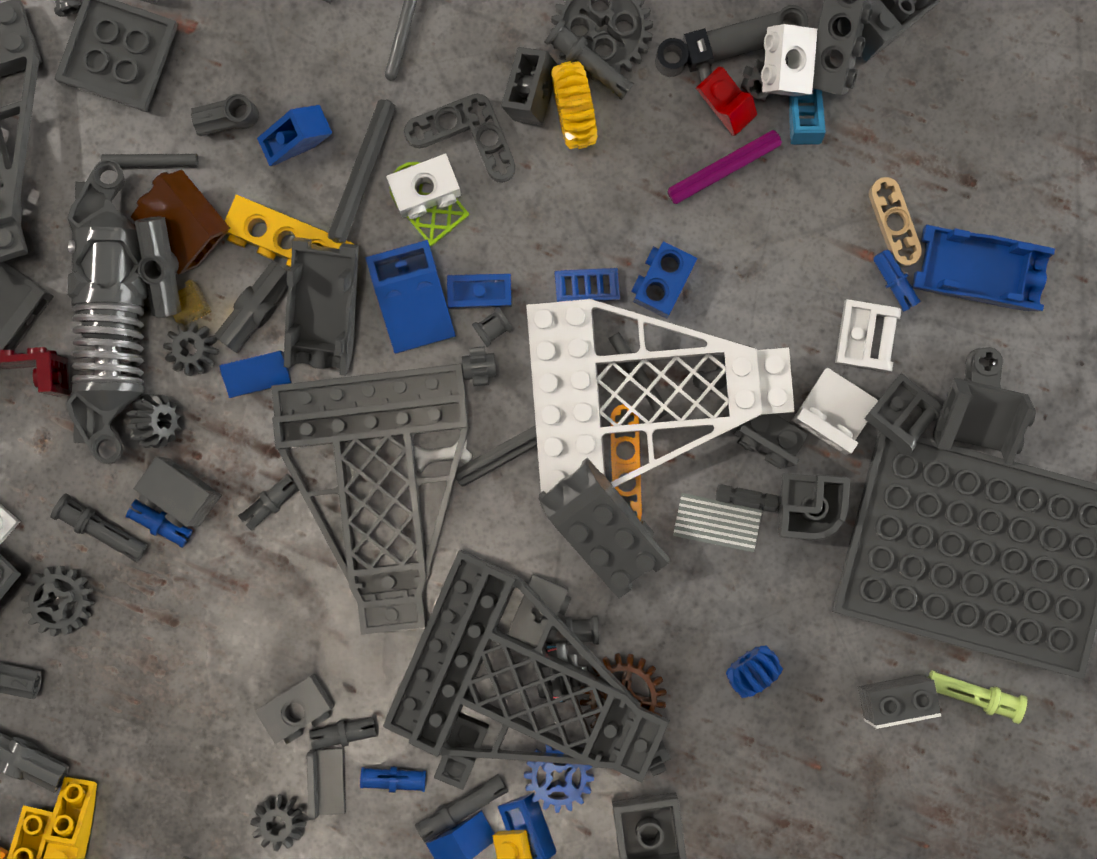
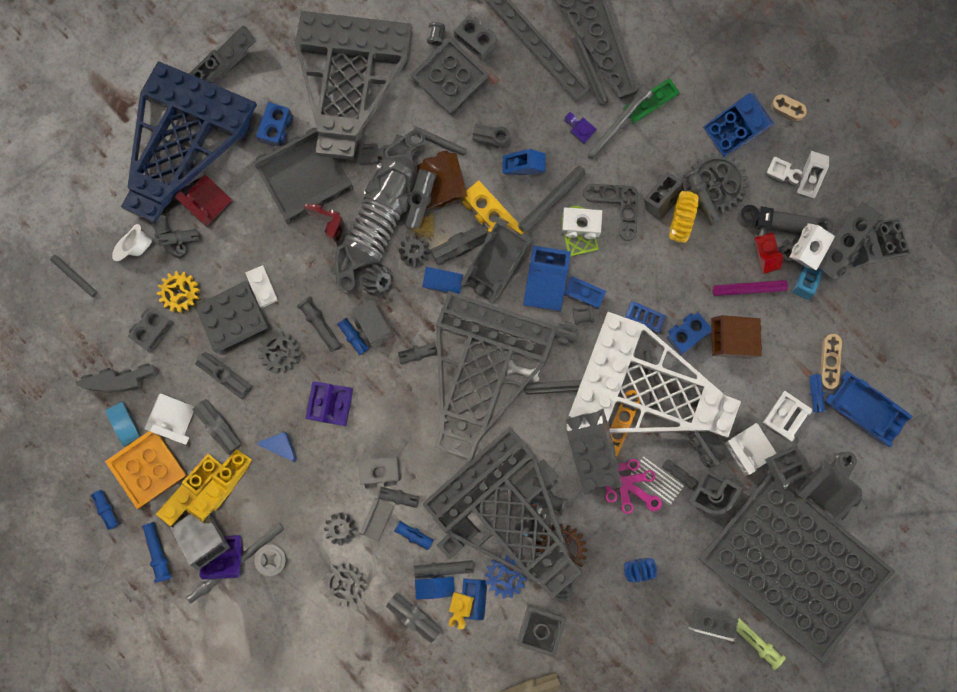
camera: 25 degrees right, 5 degrees down
none -> blue slope [257,432,296,462]
none -> dark purple slope [305,381,353,426]
none -> dark grey plate [358,143,389,164]
none -> dark purple plate [564,112,597,144]
none -> dark pink plant [605,459,662,514]
none -> reddish brown brick [711,315,762,359]

